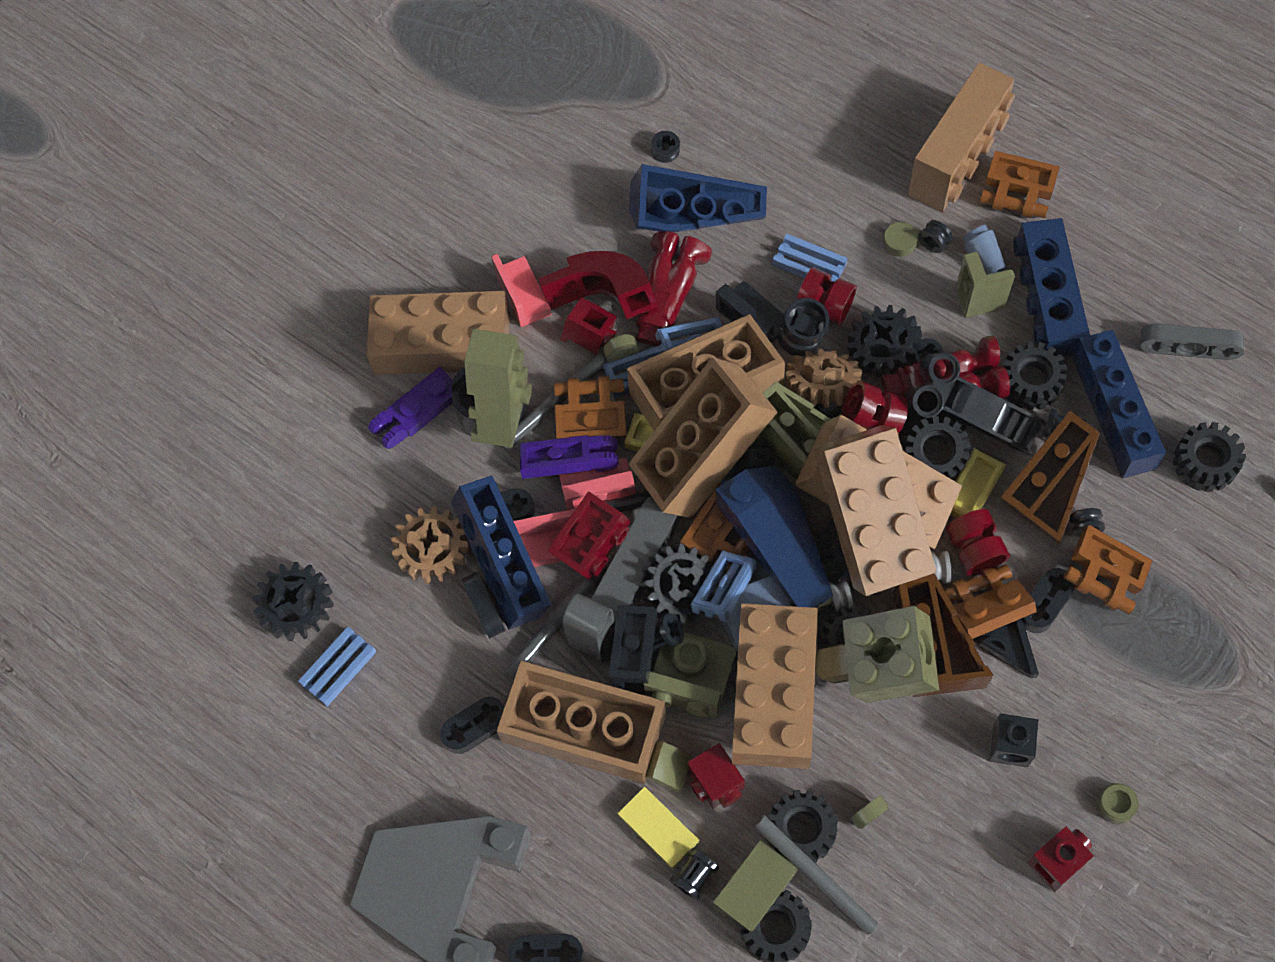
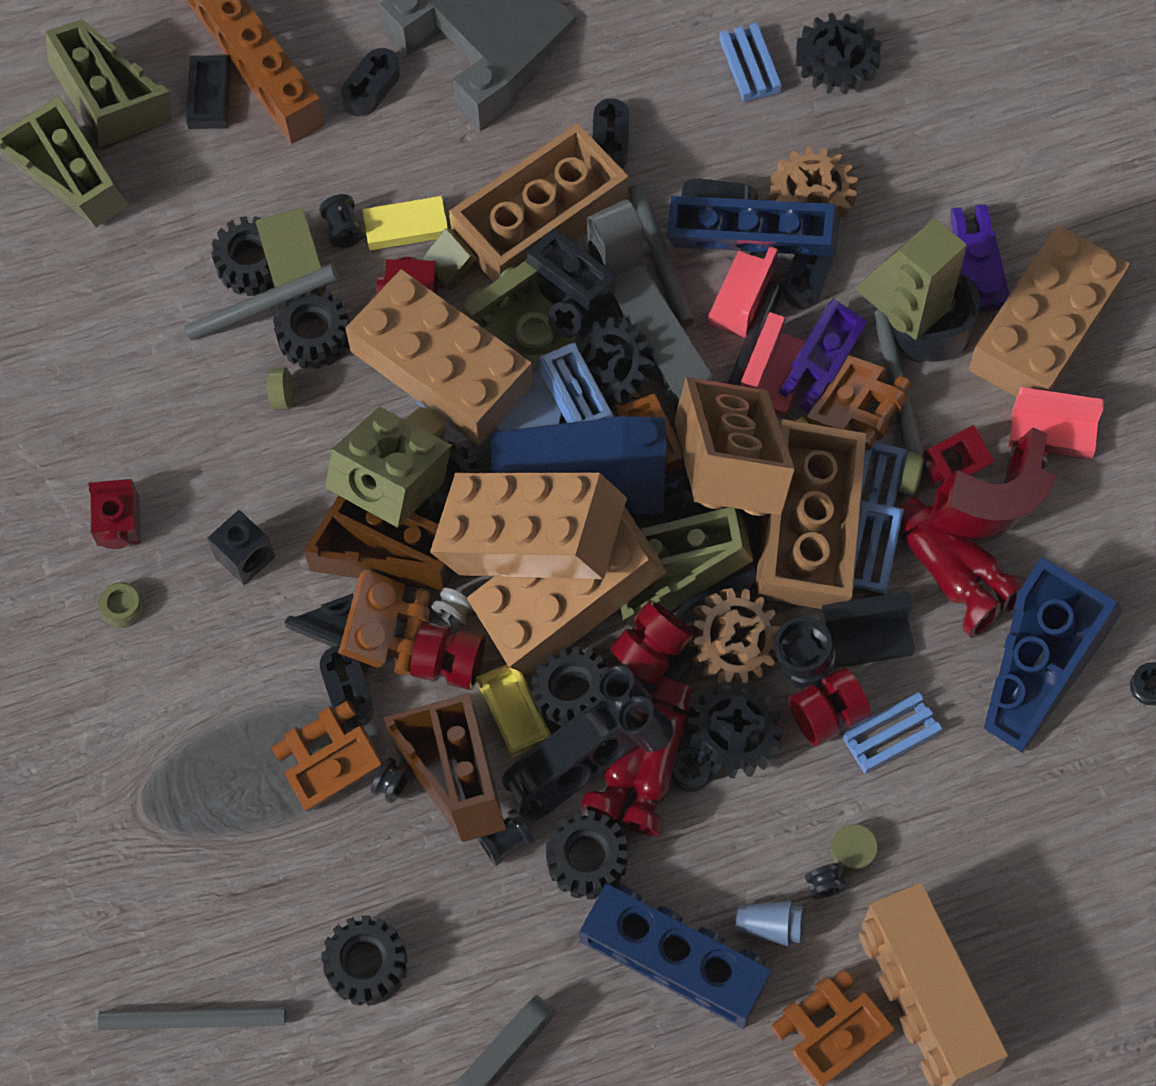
camera: 120 degrees right, 0 degrees up
dark red bracket [547,491,630,580] -> none
olive panel [955,252,1015,318] -> none
dark blue brick [1072,330,1166,479] -> none

